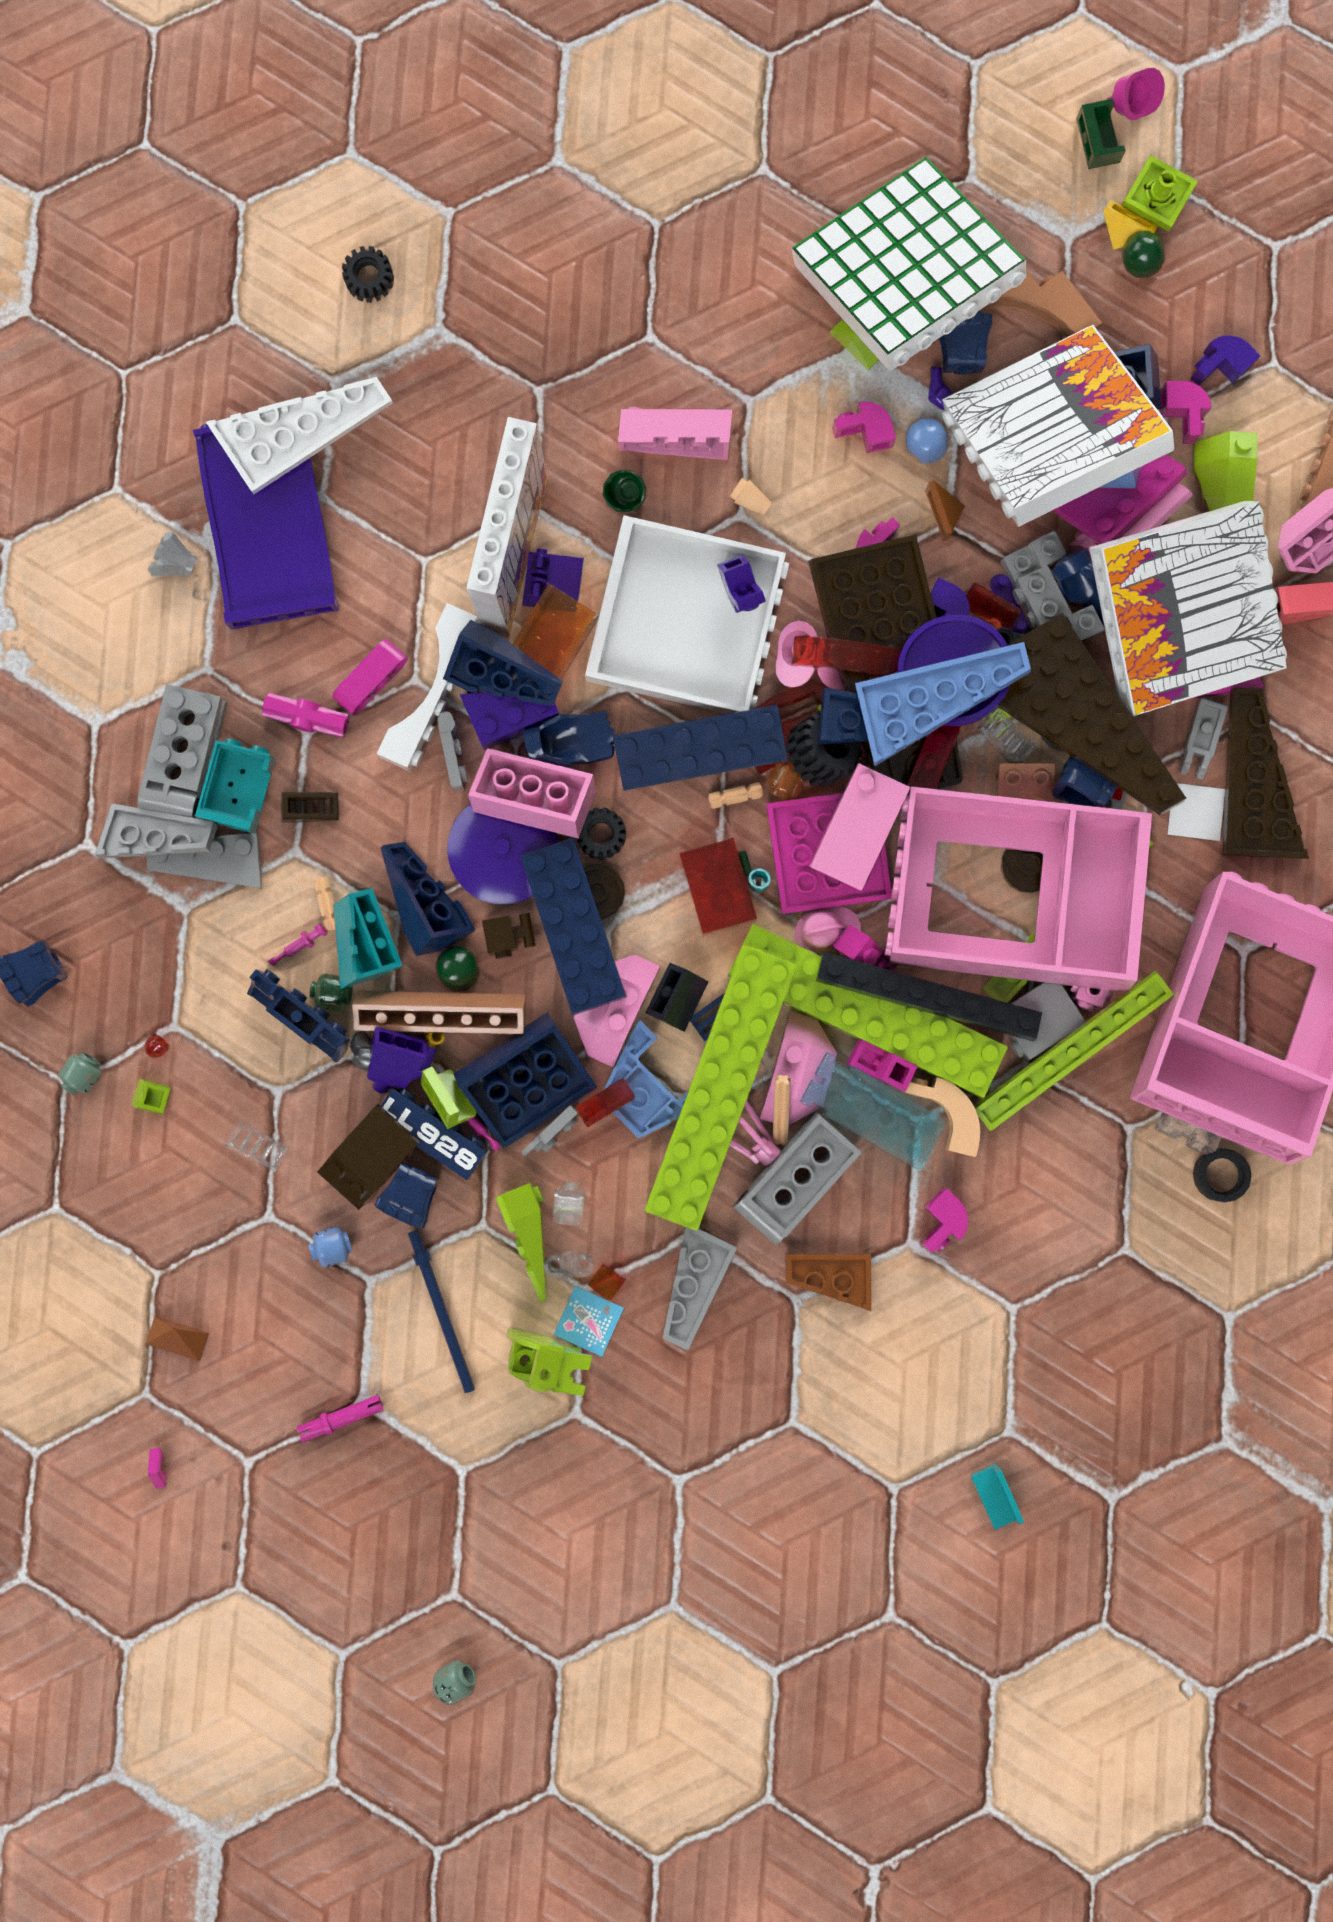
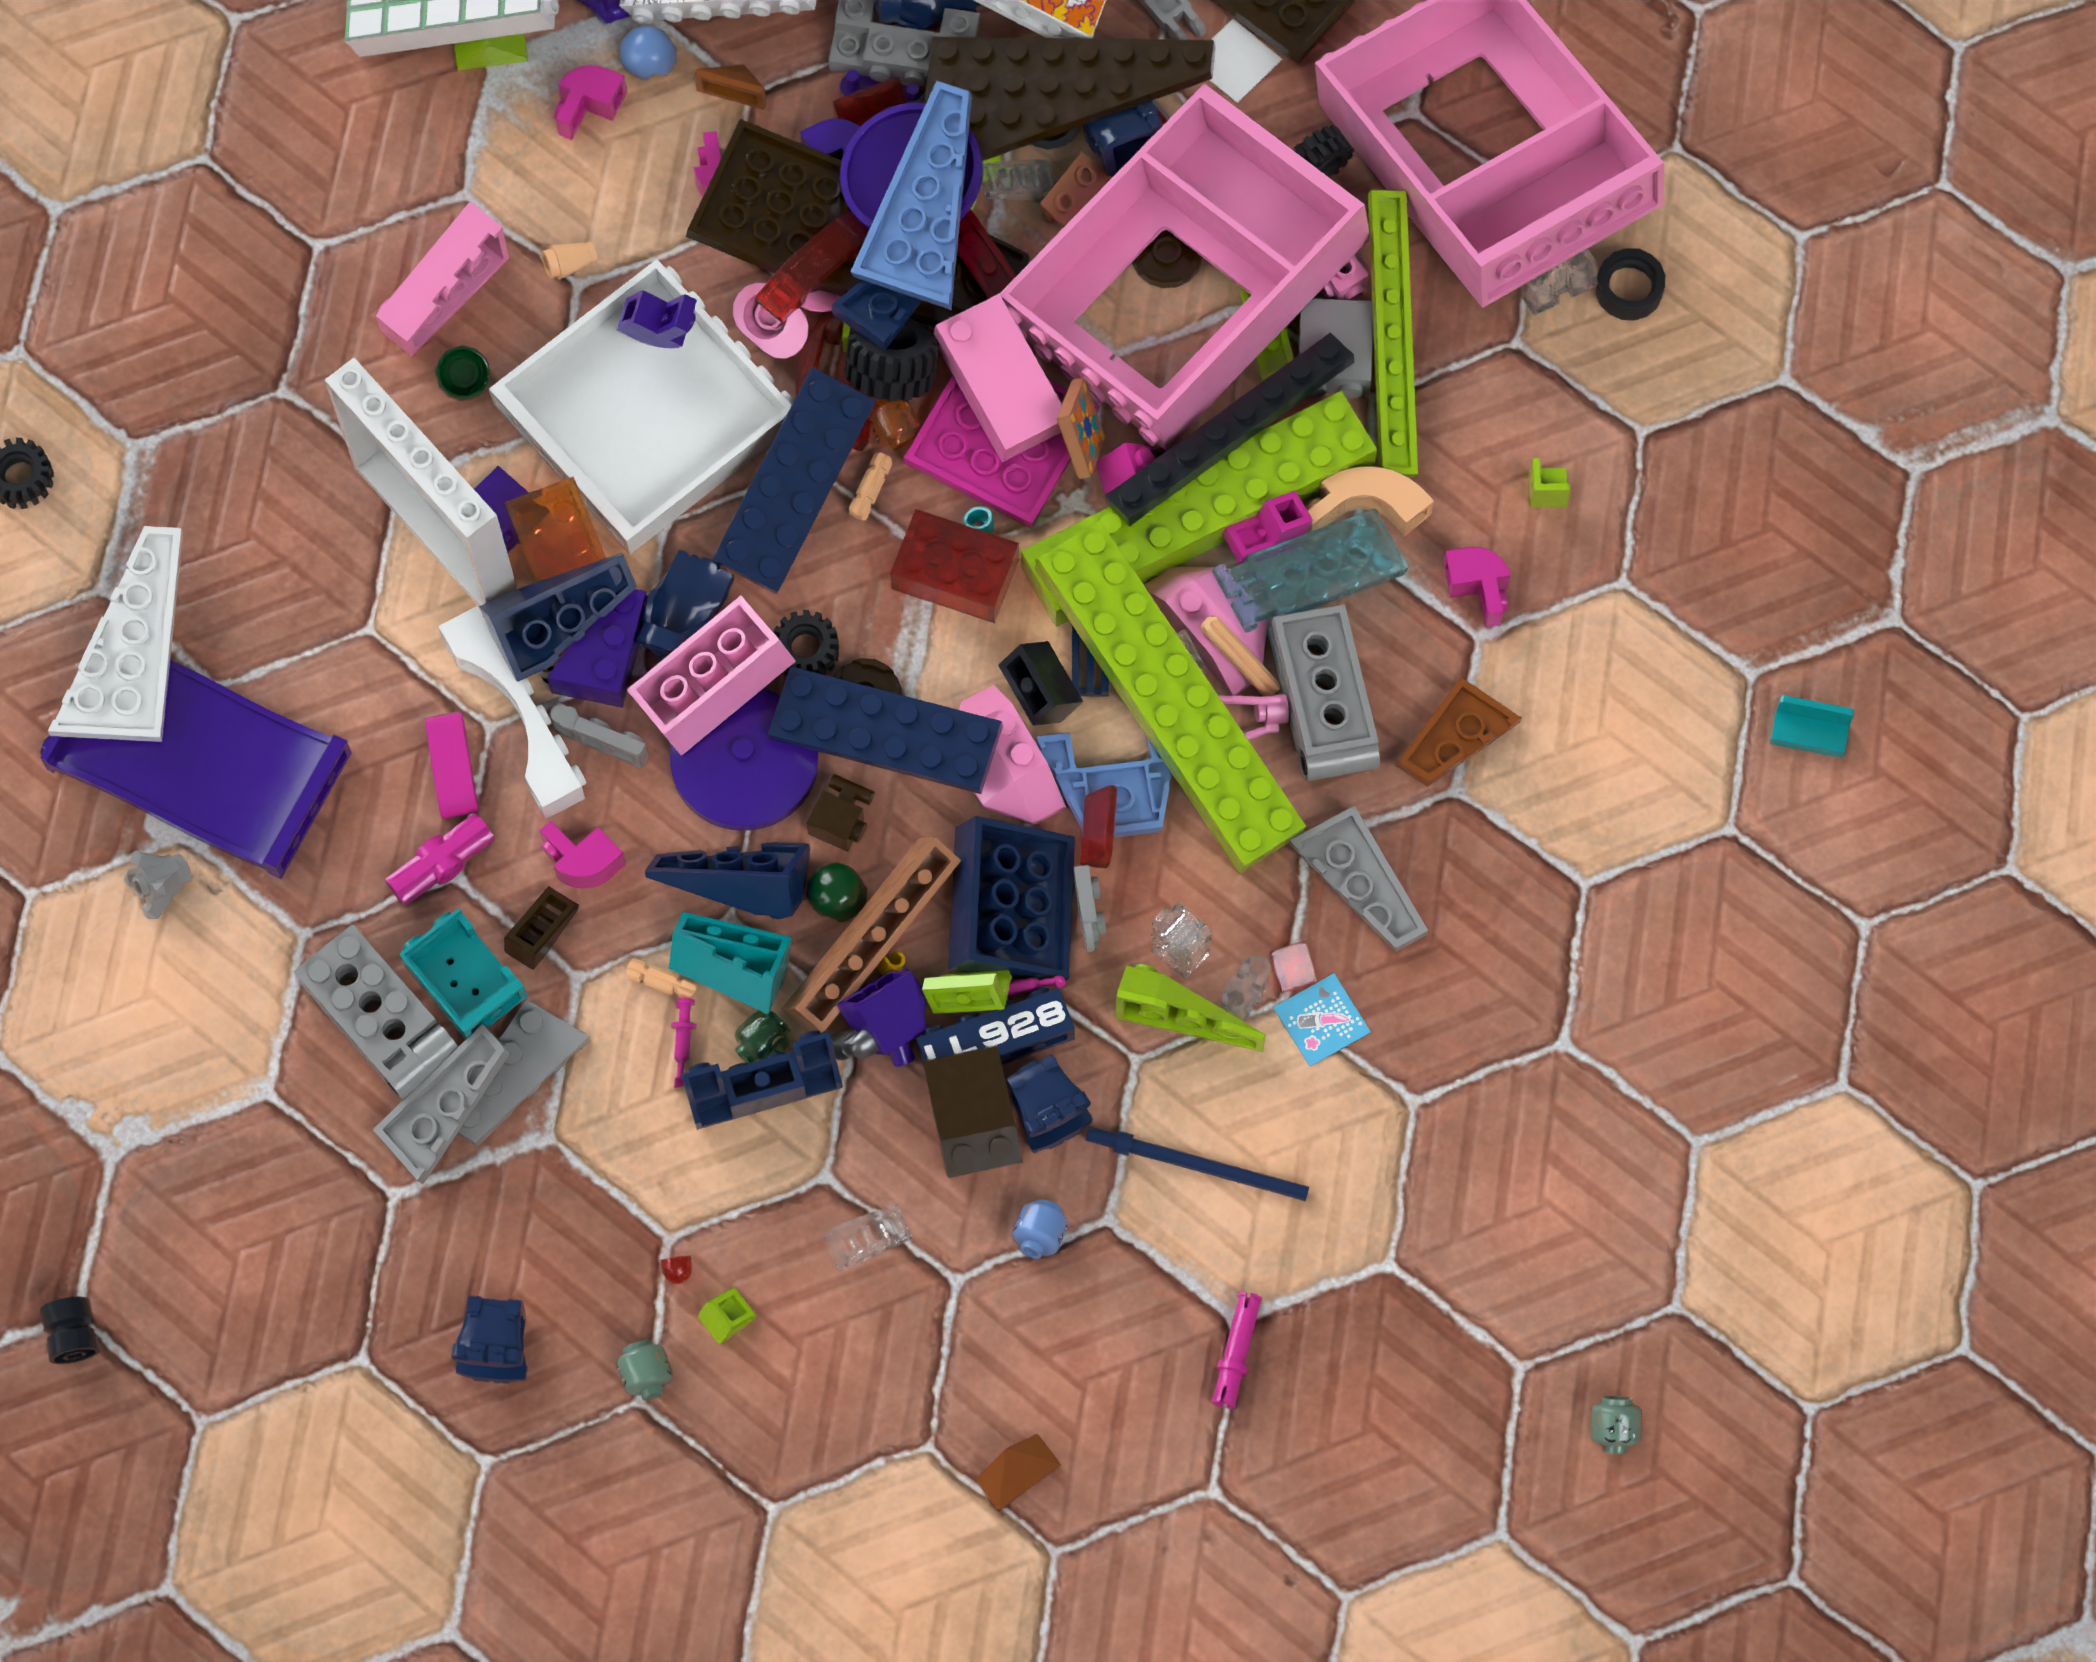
camera: 55 degrees left, 15 degrees down
dark pink tile [148,1448,167,1489] -> none
lime piece [507,1327,592,1396] -> none
bright pink piece [795,906,861,955] -> none
none -> dark pink brick [540,821,626,889]
none -> nougat tile [1056,378,1106,479]
none -> black tyre [1294,125,1354,179]
none -> lime panel [1529,458,1571,507]

